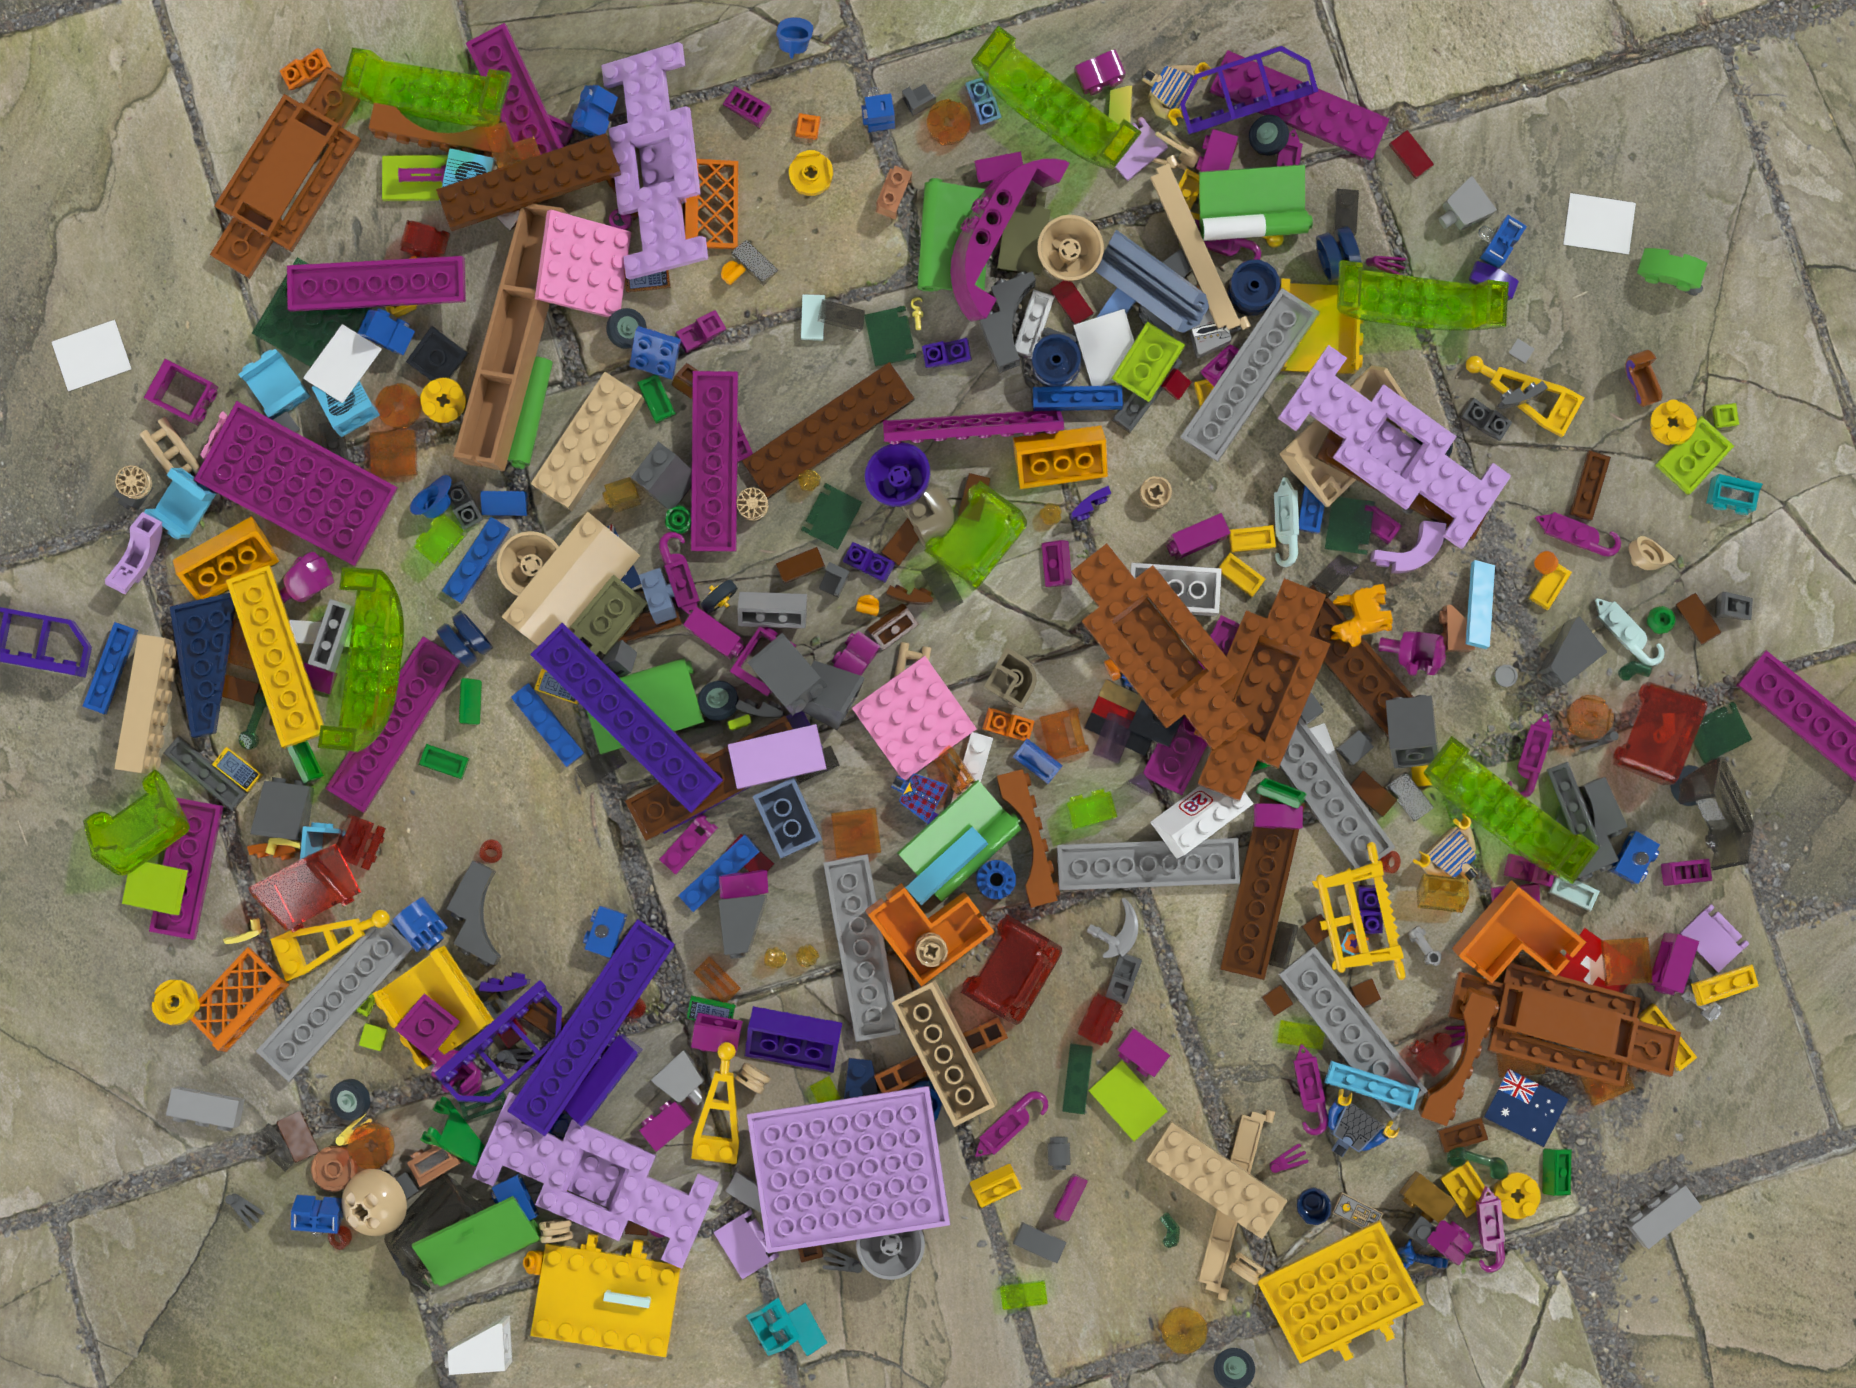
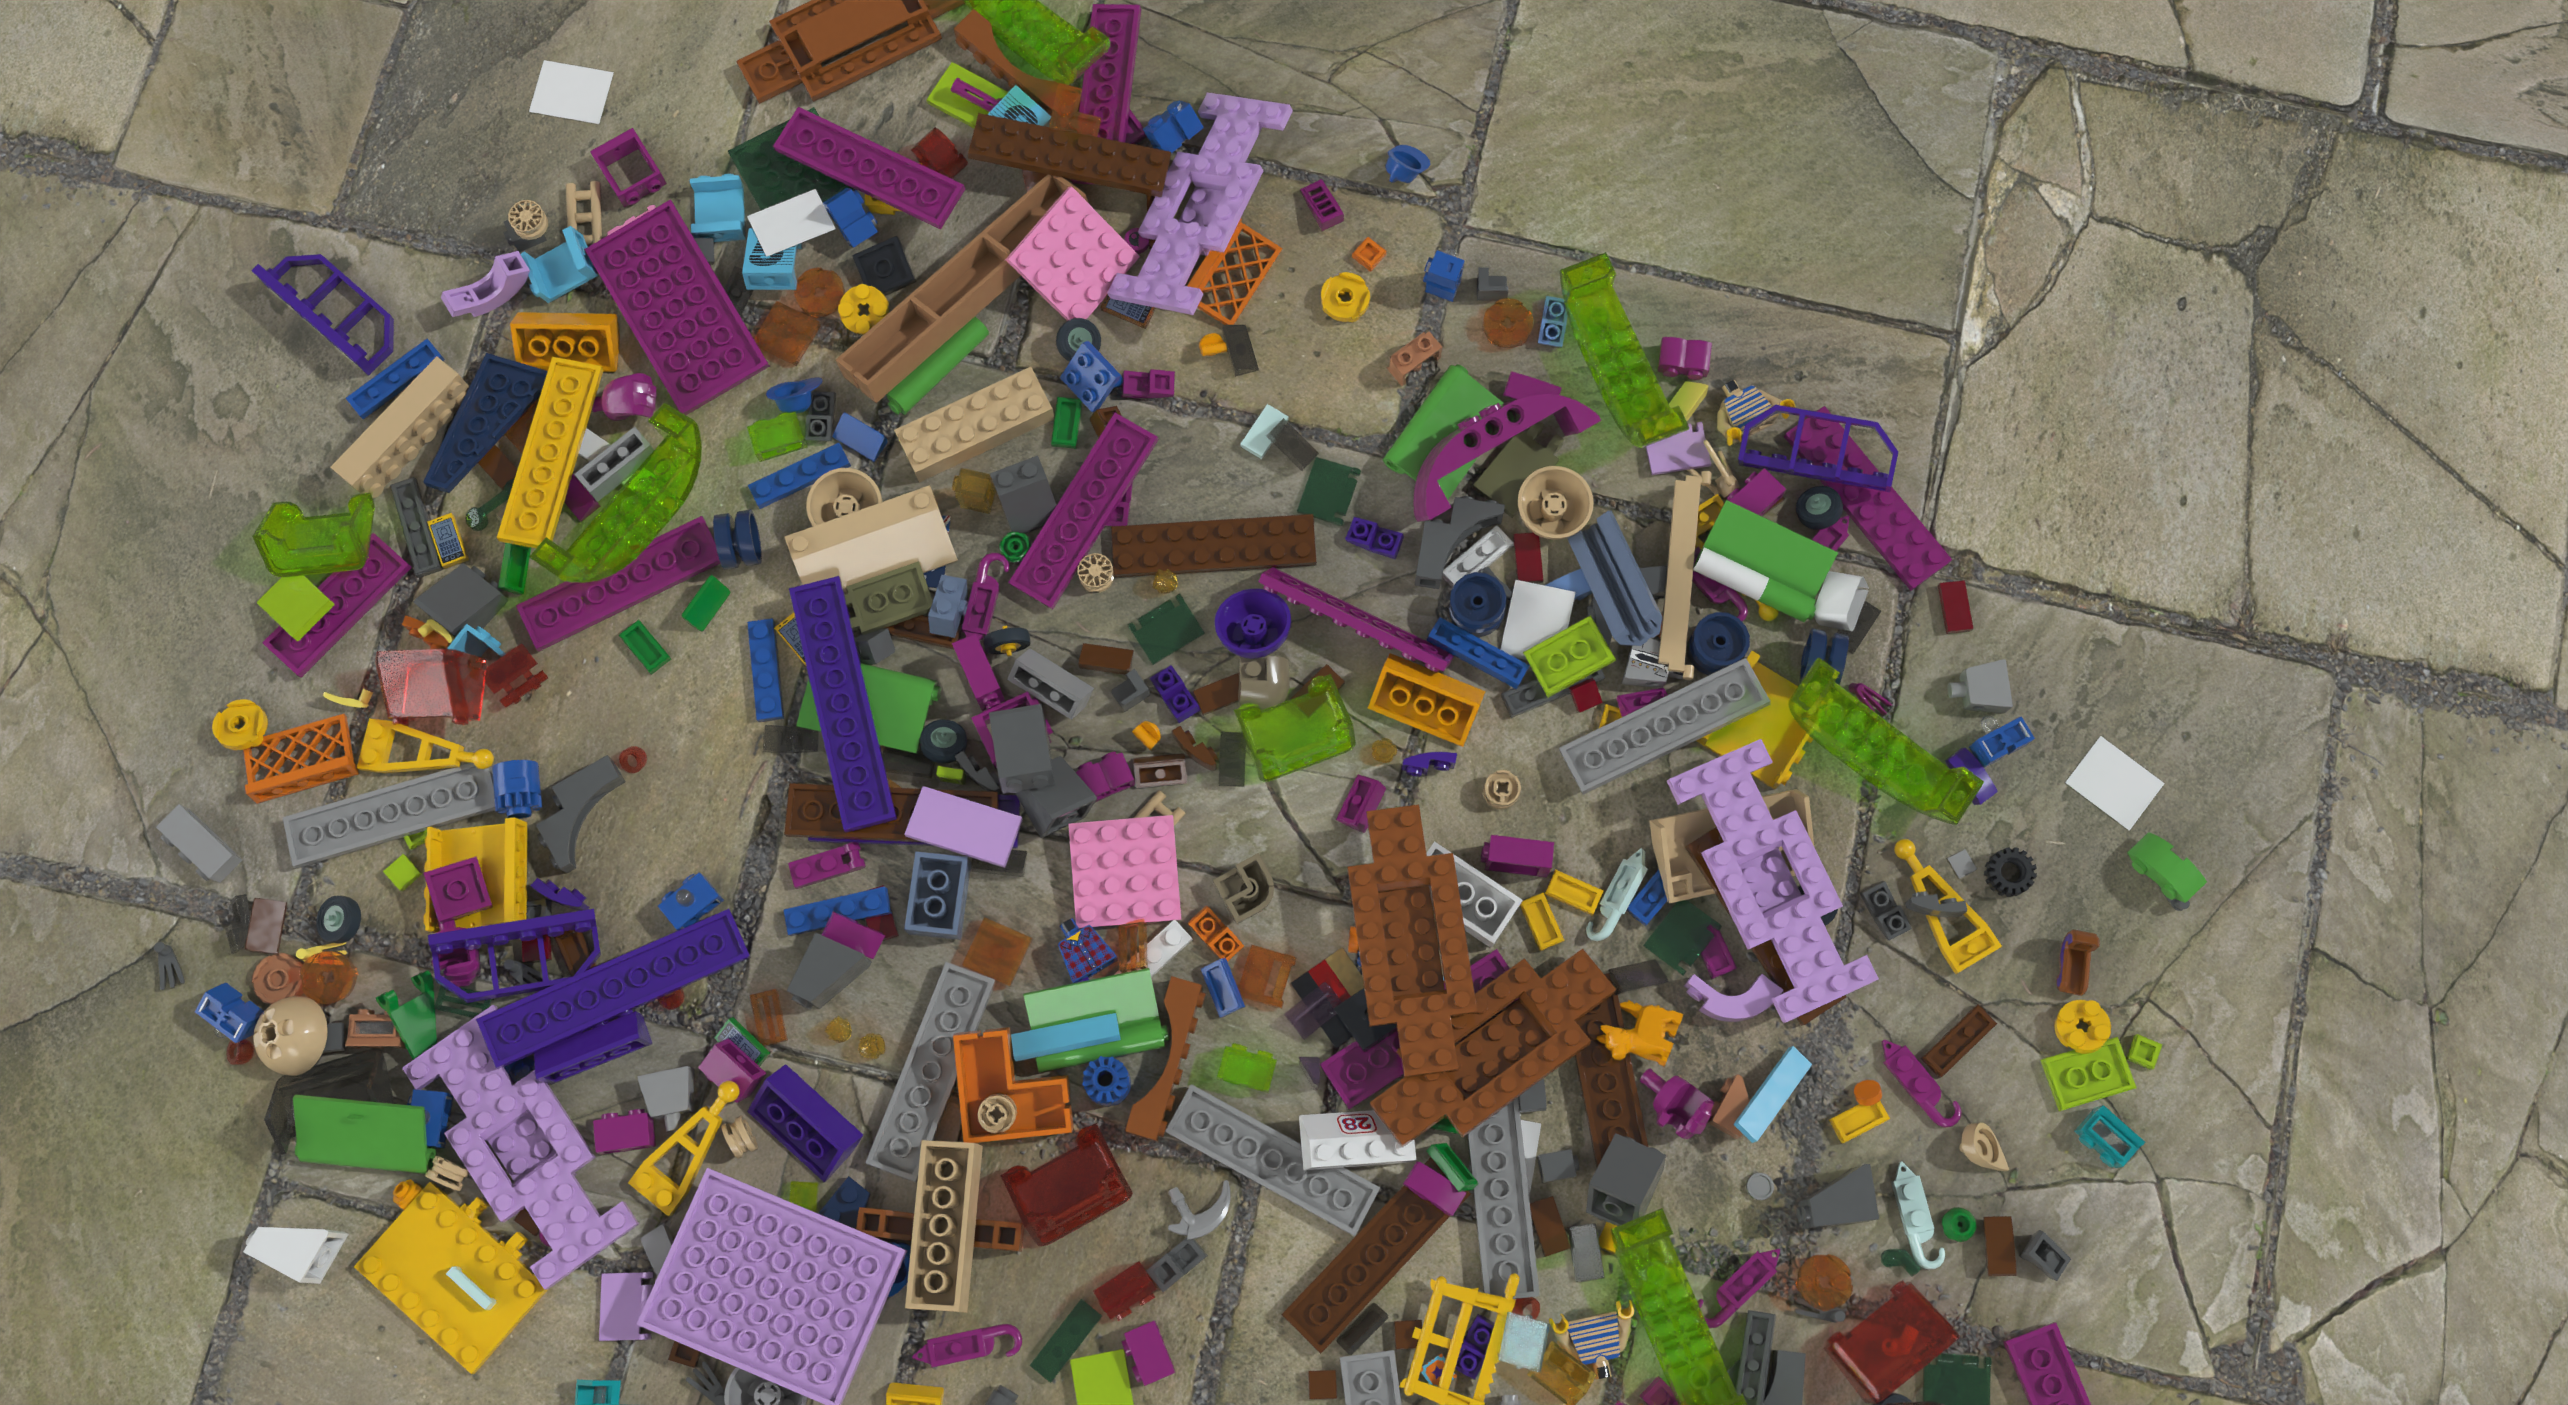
camera: 35 degrees right, 10 degrees down
light yellow hand [911,297,923,330] -> none
none -> clear light blue piece [1498,1312,1550,1372]
none -> white piece [1814,571,1869,631]
none -> black tyre [1984,847,2037,897]

